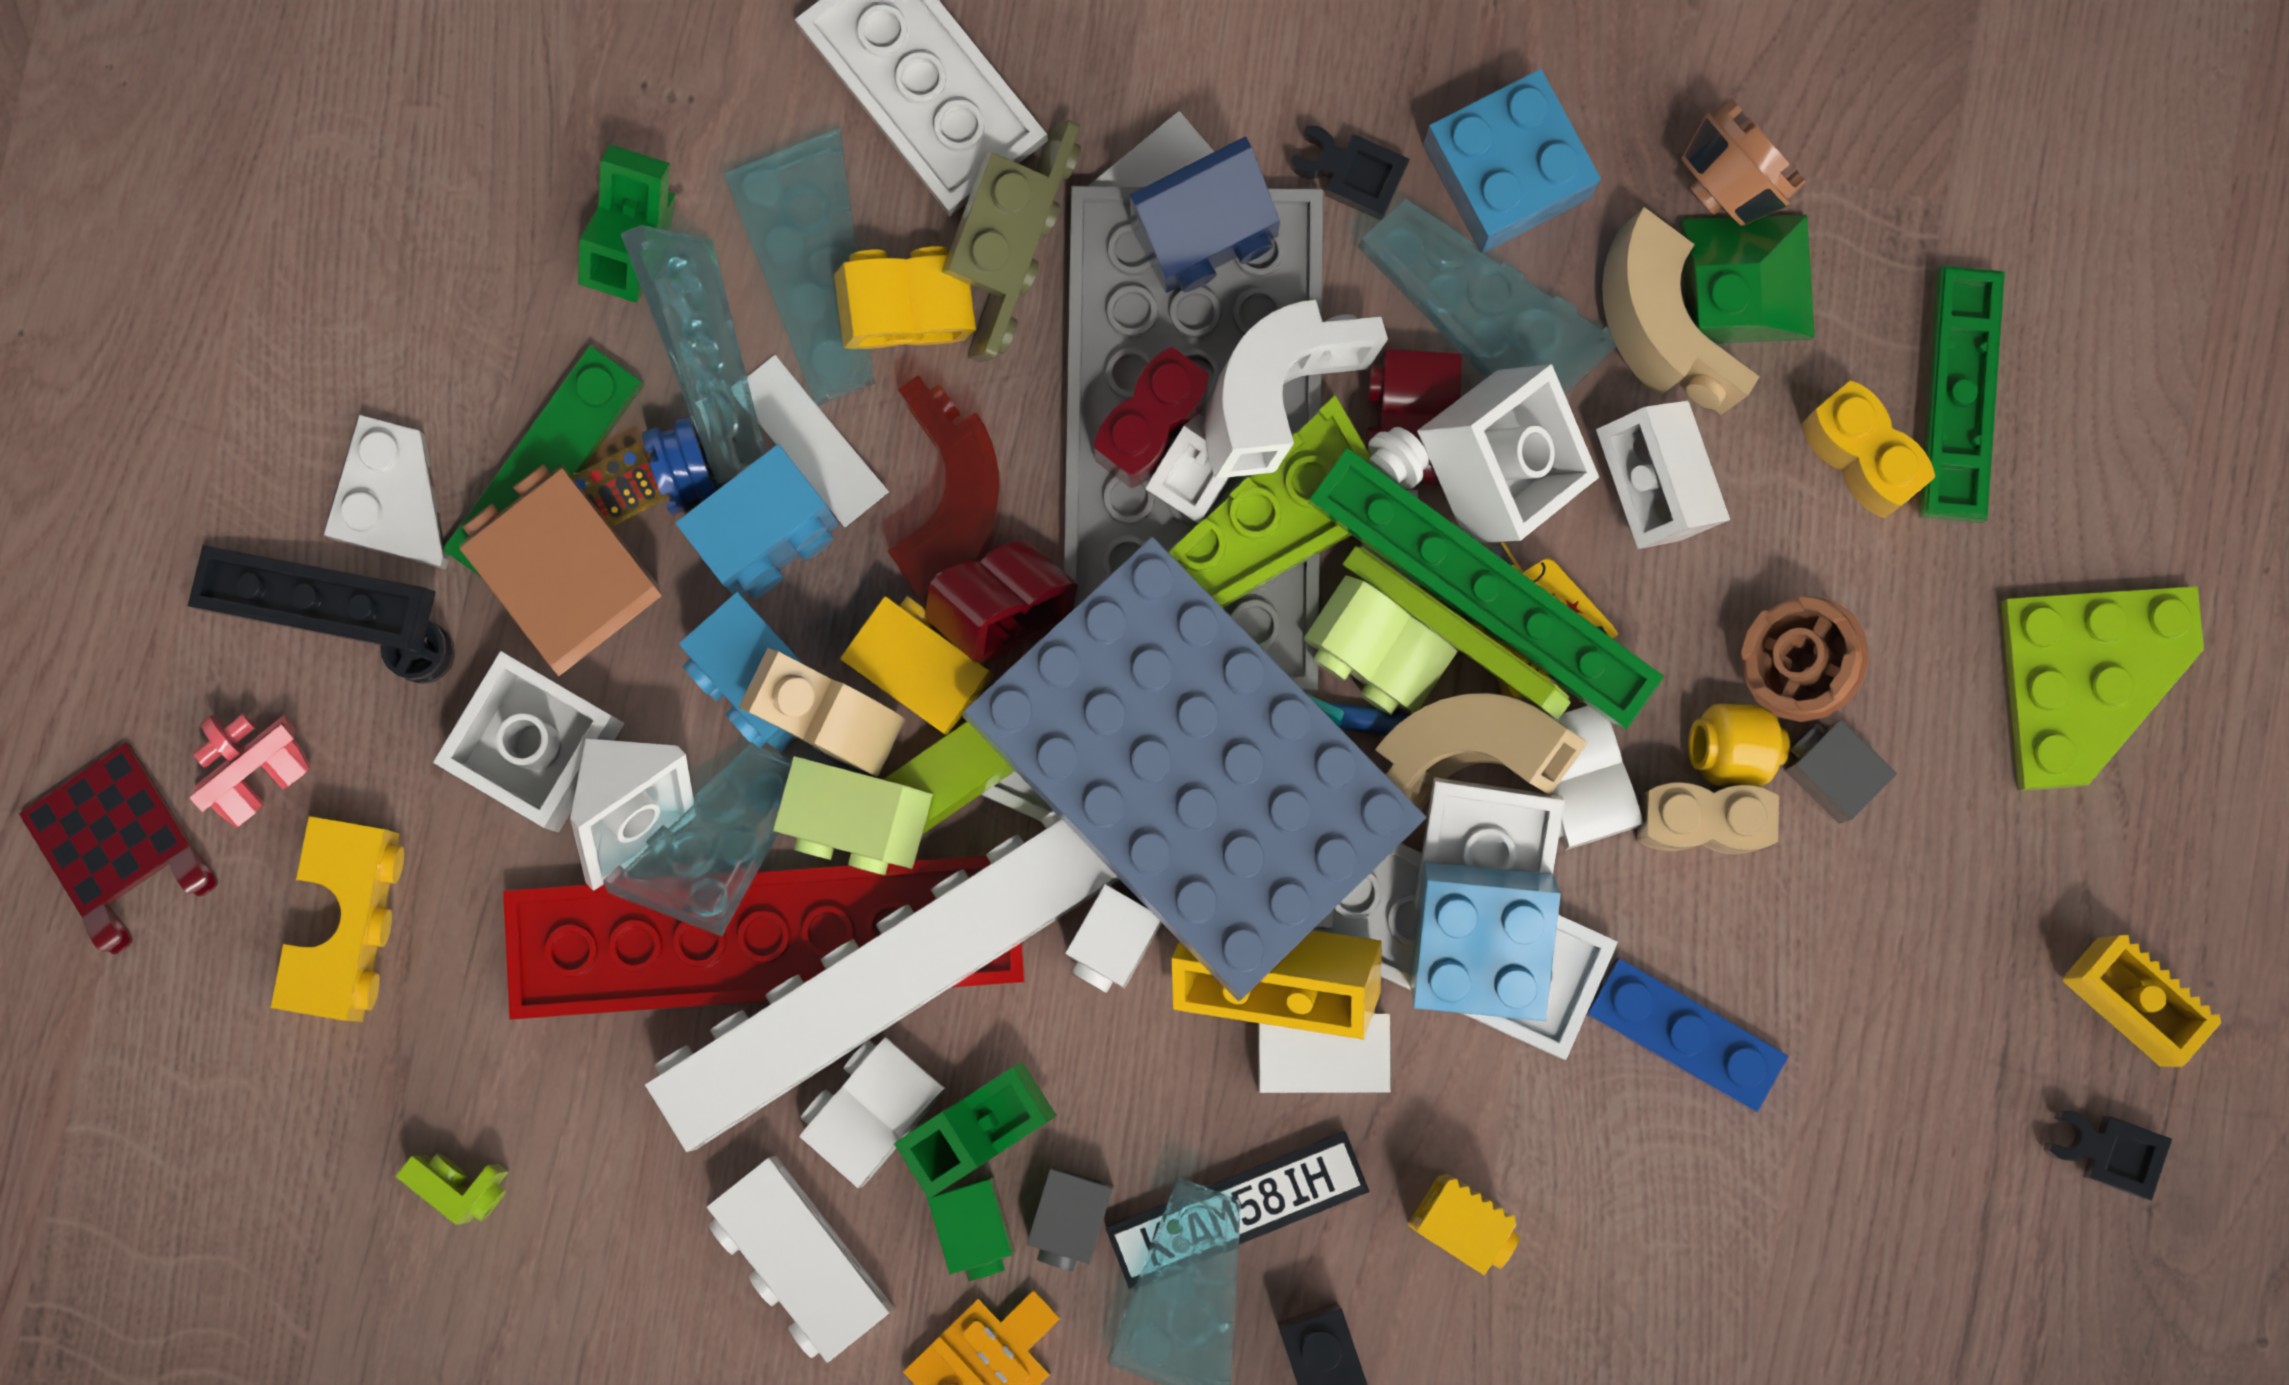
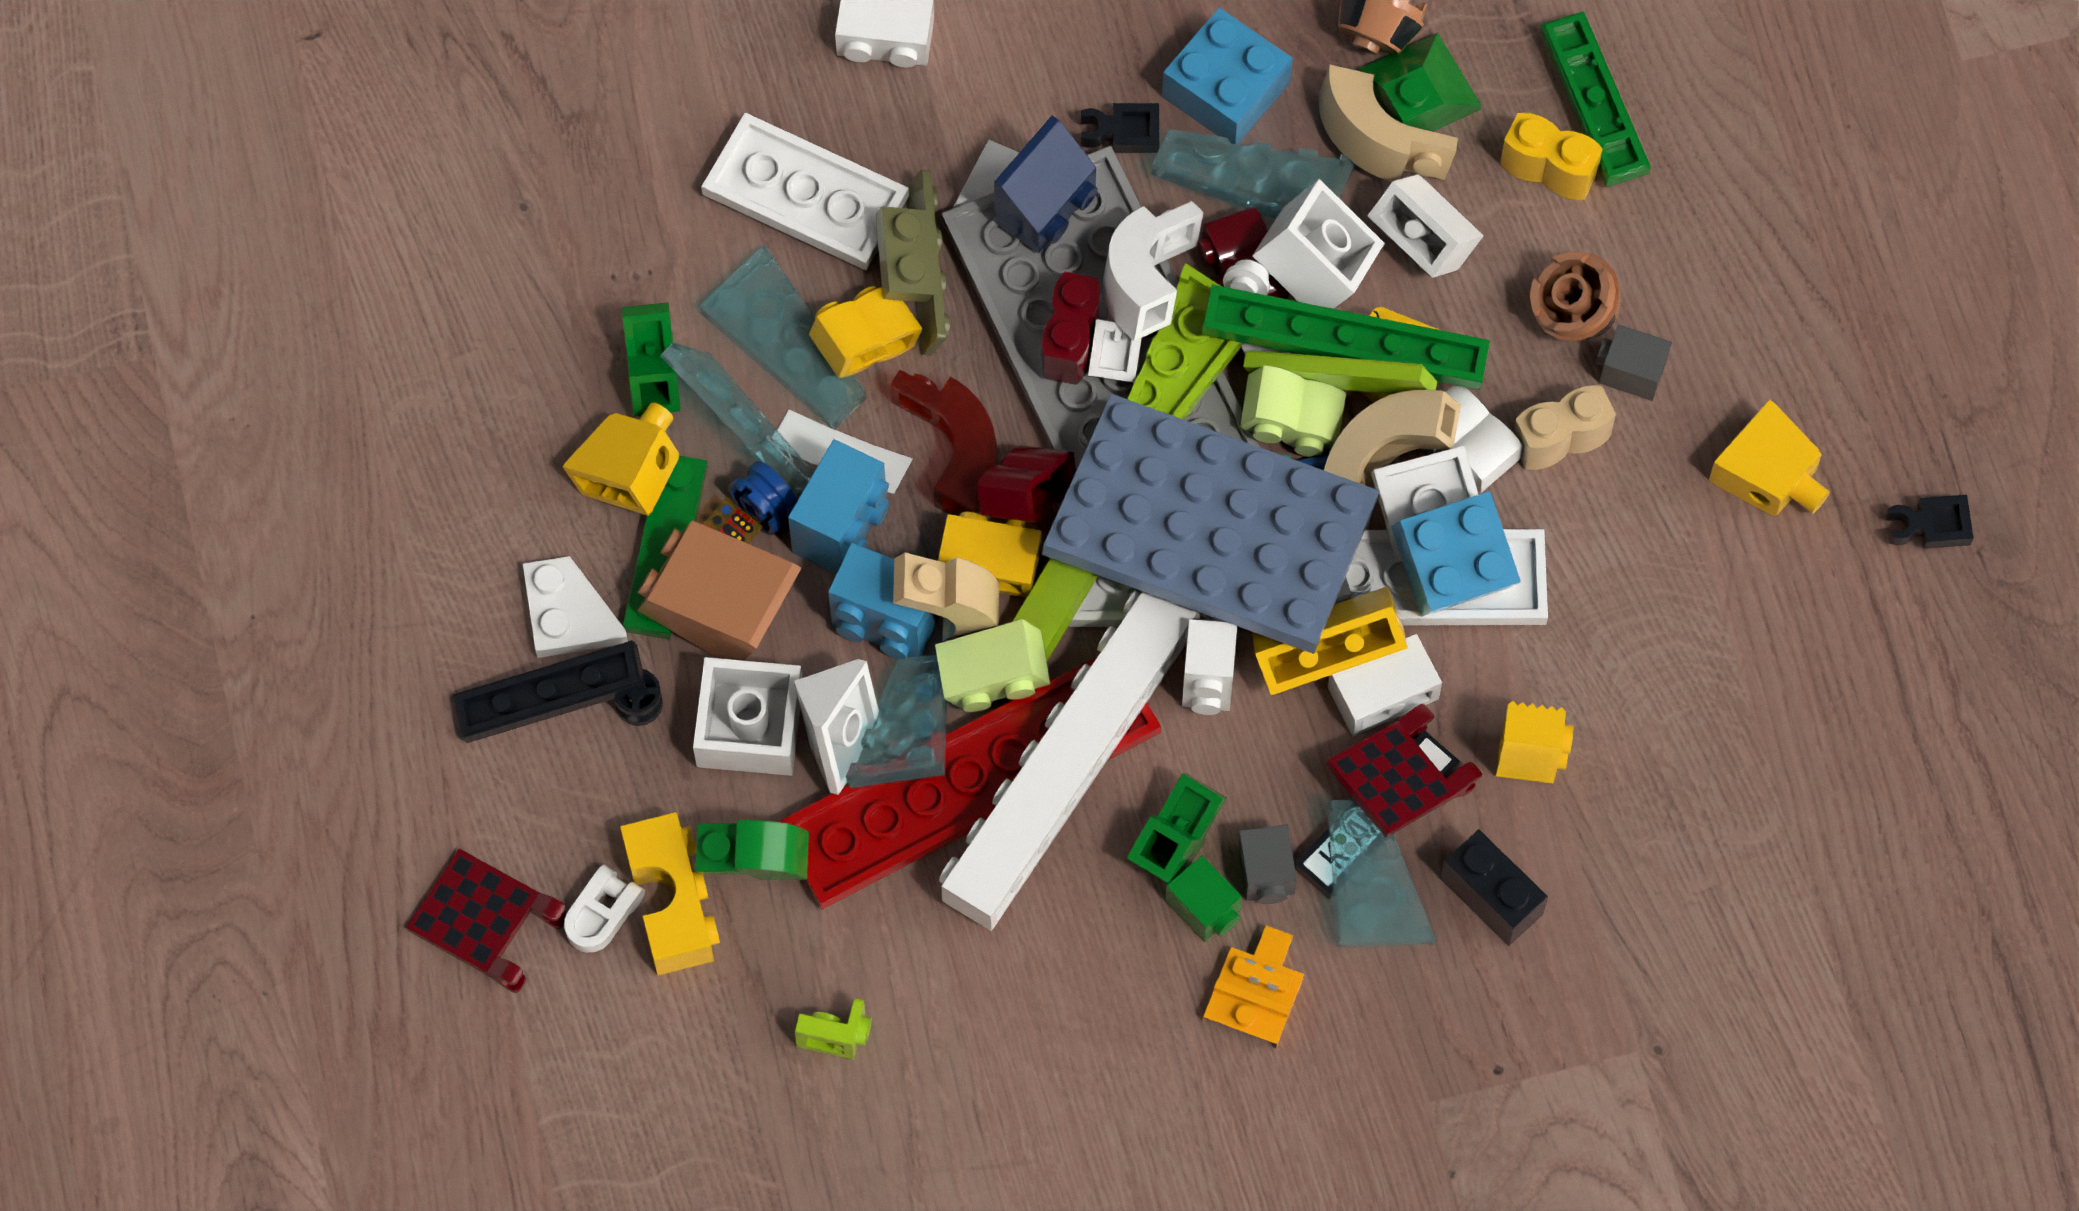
camera: 30 degrees left, 15 degrees down
coral hips [189,713,310,828] -> none
white brick [707,1155,895,1363] -> none
white brick [799,1037,947,1188] -> none
blue plate [1586,958,1789,1112] -> none
yellow head [1688,703,1790,787] -> none
lime plate [2001,586,2204,791] -> none
yellow brick [2062,935,2221,1068] -> none
none -> yellow torso [563,403,679,516]
none -> white plate [564,864,645,953]
none -> green brick [695,820,809,880]
none -> dark red flag [1325,704,1483,838]
none -> yellow torso [1709,400,1830,516]

